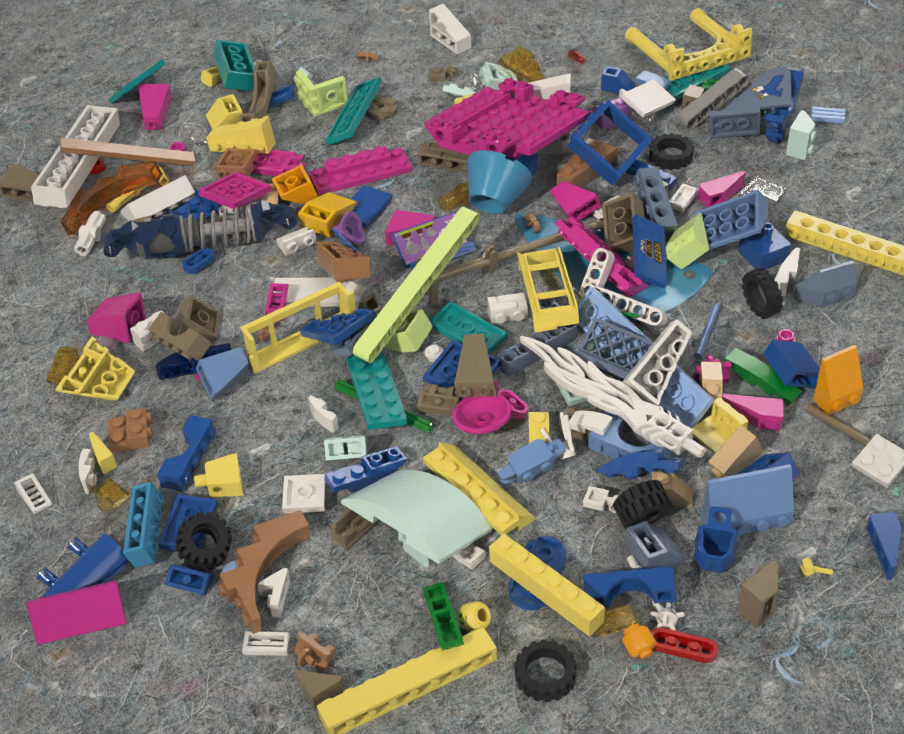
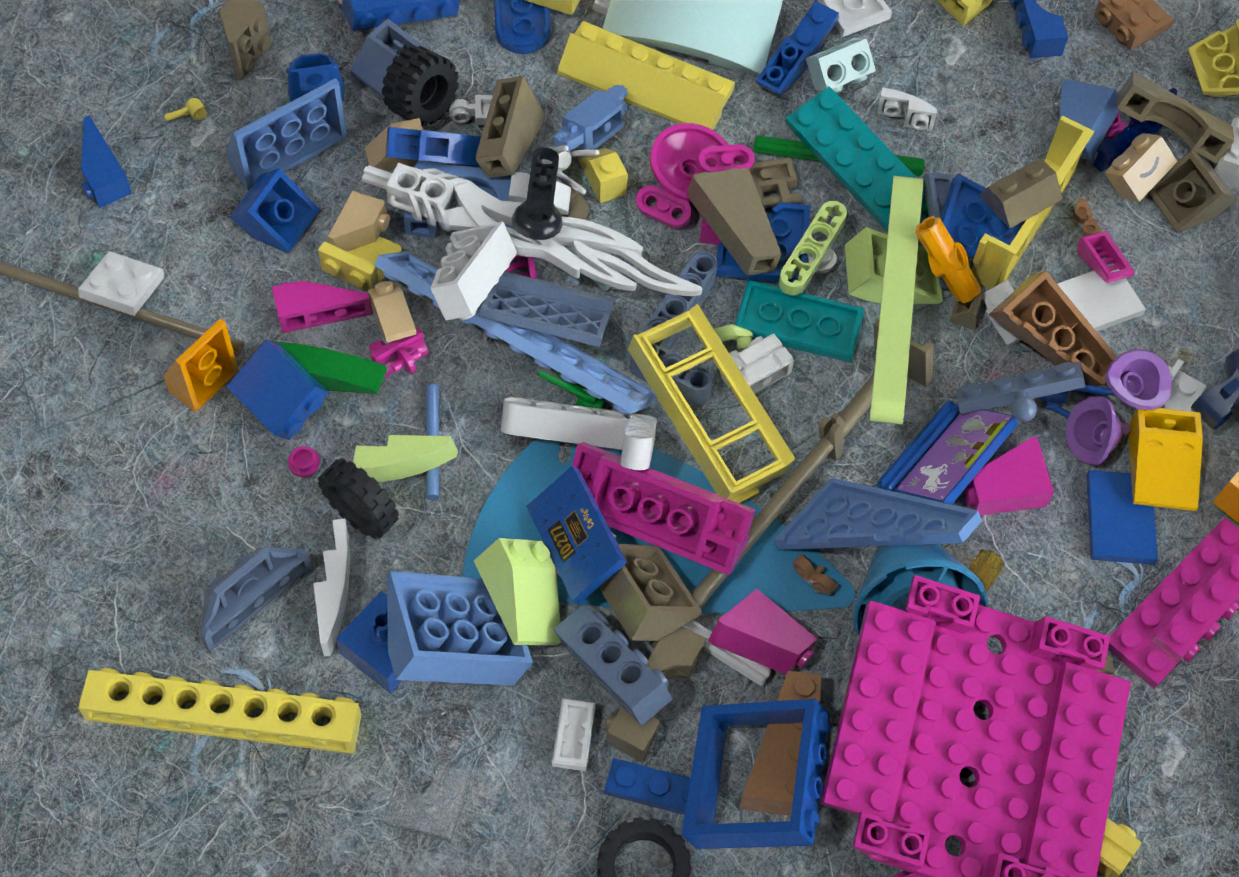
camera: 150 degrees right, 15 degrees up
dark pink slope [698,171,746,208] -> none
tan slope [708,425,763,478] -> none
none -> tan slope [328,191,390,252]
none -> yellowish green slope [353,435,458,482]
none -> dark tan slope [475,76,546,178]
none -> black beam [511,147,563,240]
none -> dark pink plate [696,144,755,173]
none -> yellowish green arm [714,324,754,350]
none -> medium blue wing [773,478,983,550]
none -> yellowish green beam [779,201,847,295]
none -> light orange piece [915,216,981,303]
none -> sand blue plate [956,362,1086,422]
none -> dark tan slope [979,158,1063,228]
none -> tan brick [1105,133,1178,202]
none -> medium lavender helmet [1105,349,1172,410]

